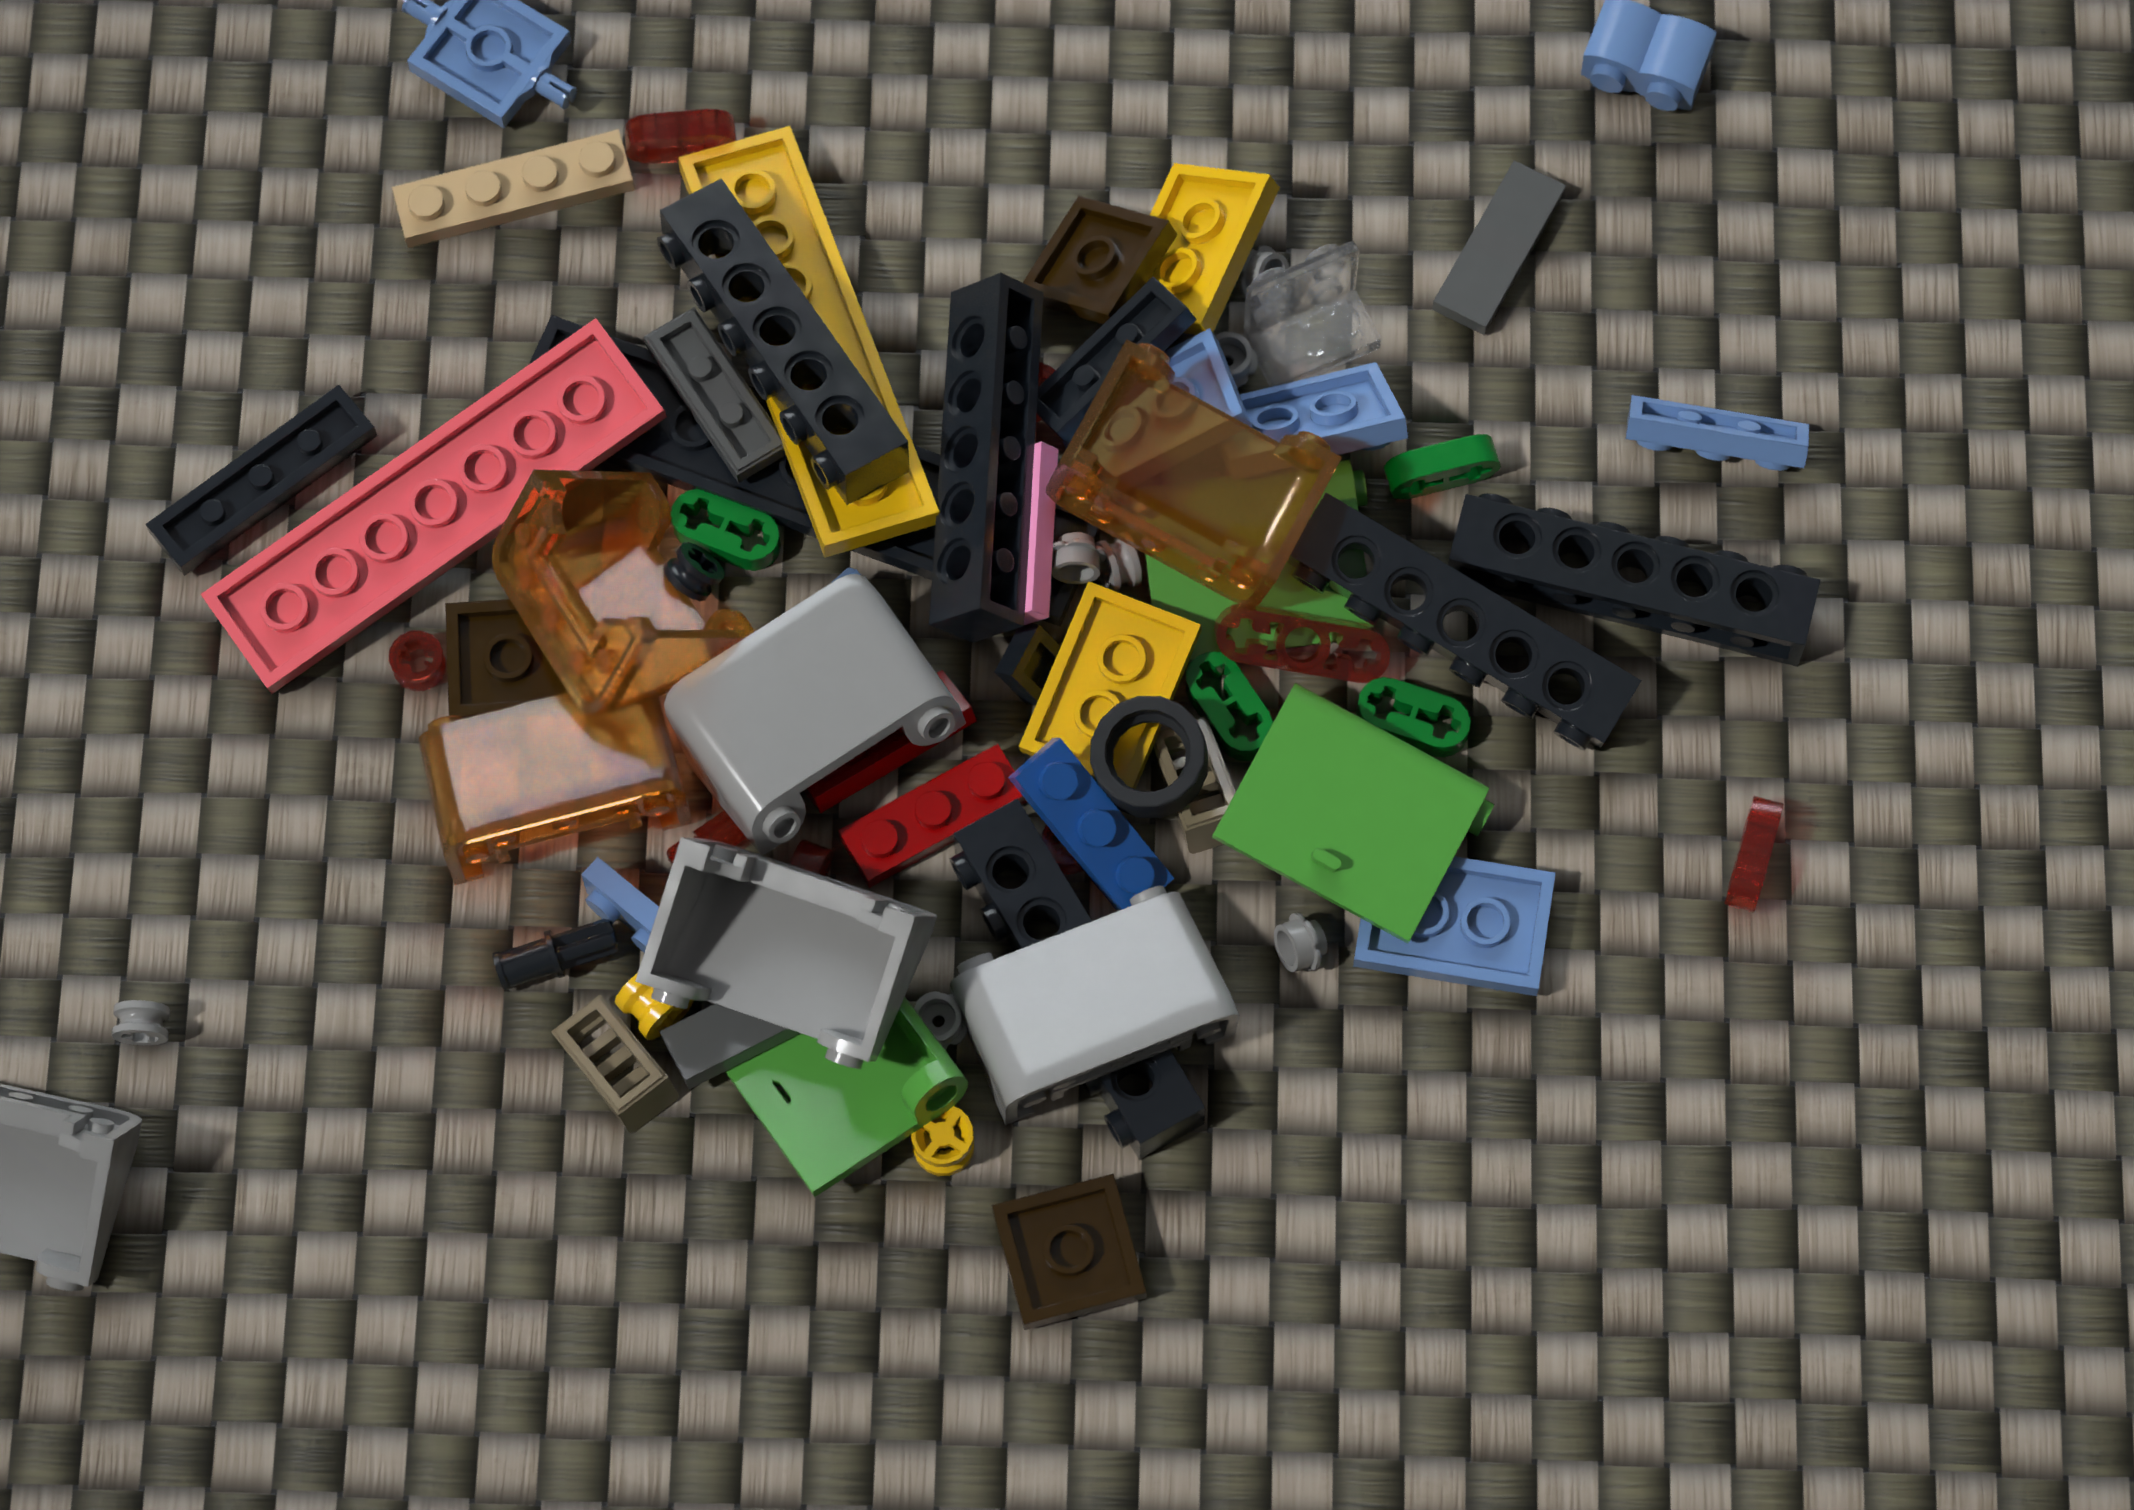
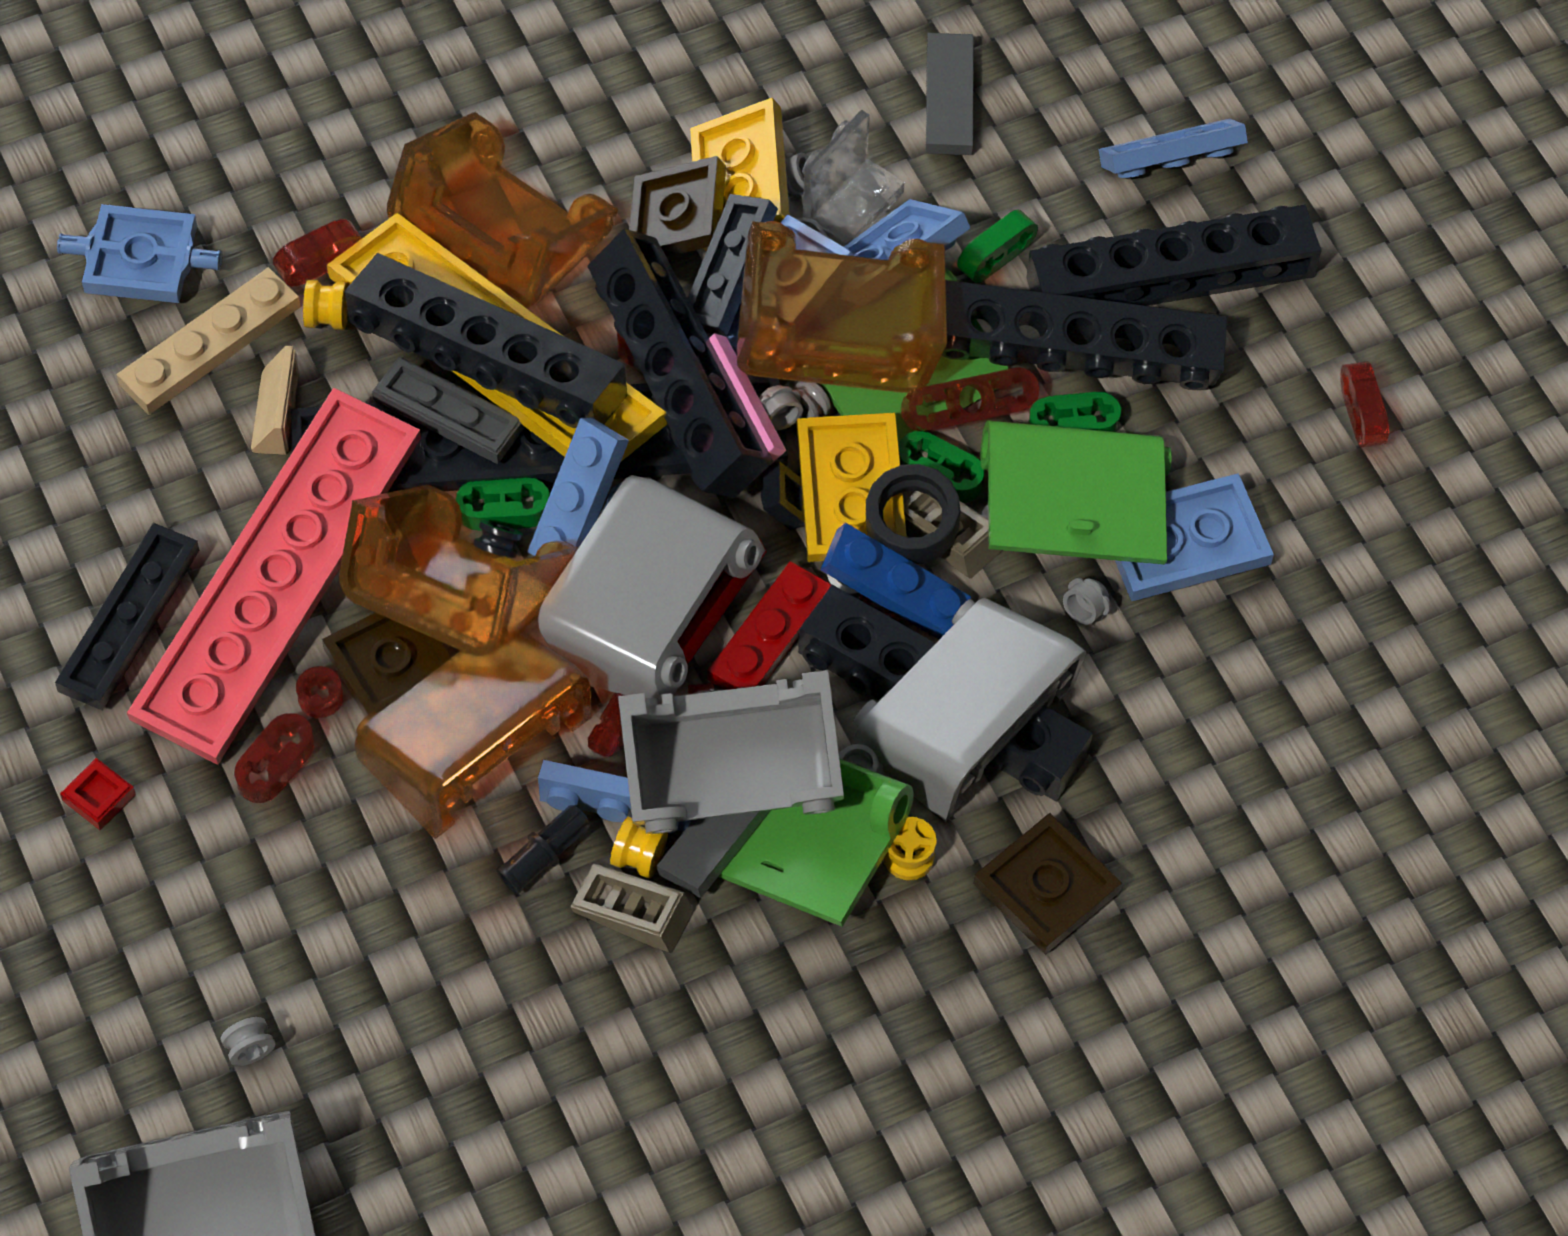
camera: 30 degrees left, 10 degrees down
none -> red tile [60,758,136,830]
none -> clear red beam [234,713,314,803]
none -> tan slope [251,346,299,455]
none -> yellow wheel [303,280,348,330]
none -> clear orange windscreen [387,112,619,309]
none -> medium blue plate [527,418,629,573]

